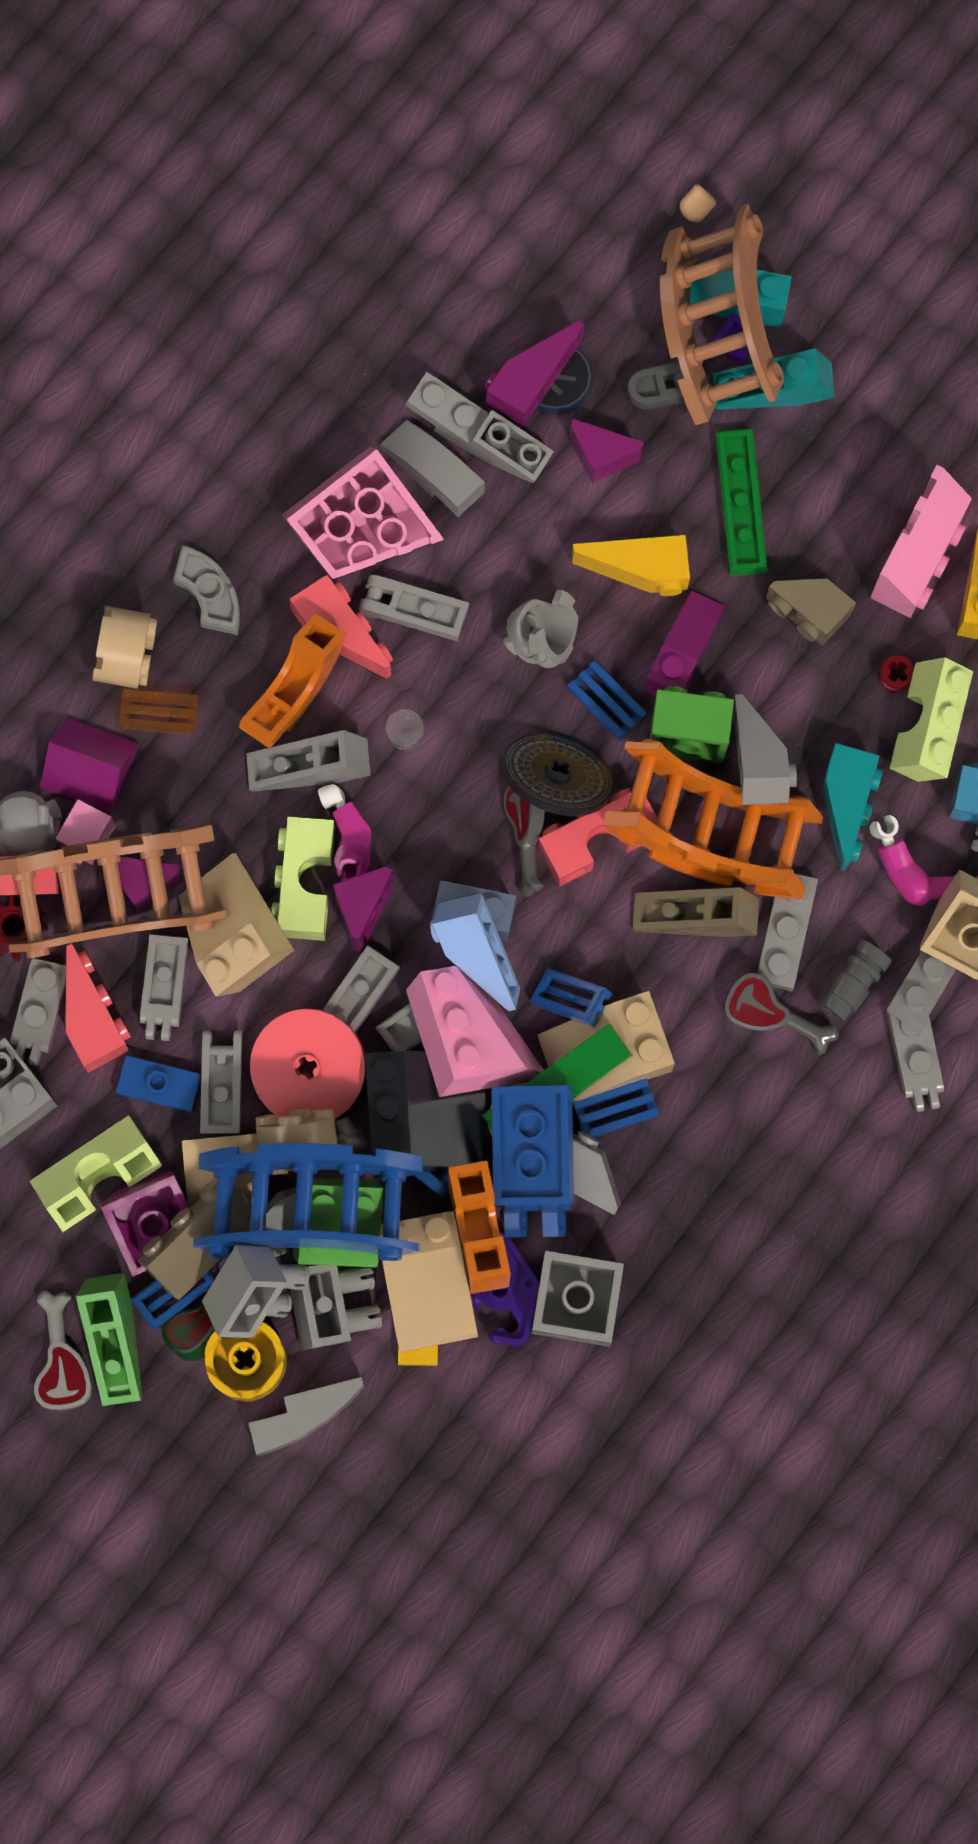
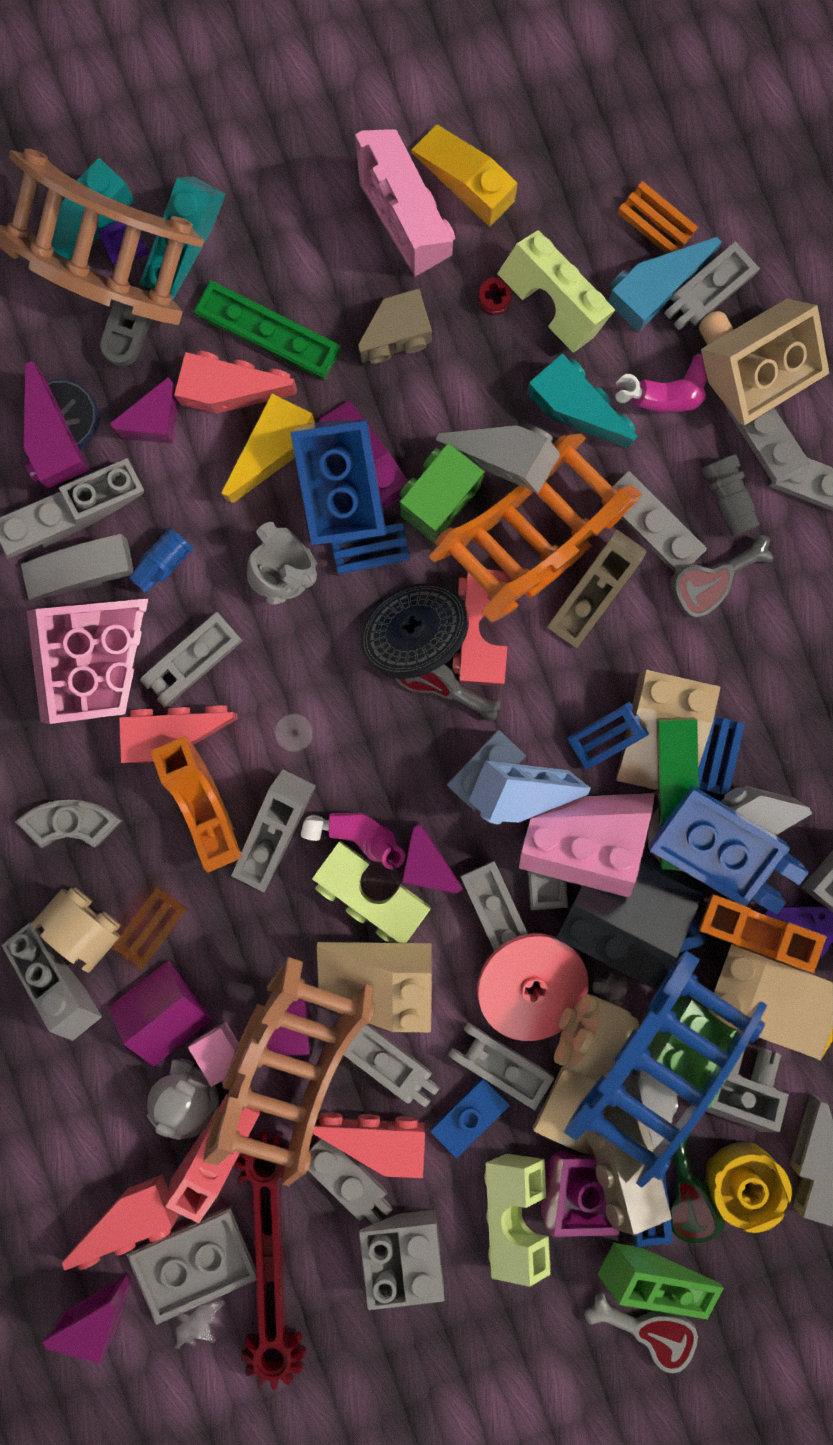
camera: 55 degrees left, 10 degrees up
light grey brick [202,1245,309,1338] -> none
none -> light grey slope [1,922,102,1041]
none -> blue hinge [130,526,194,592]
none -> coral slope [174,351,297,414]
none -> blue slope [291,420,386,545]

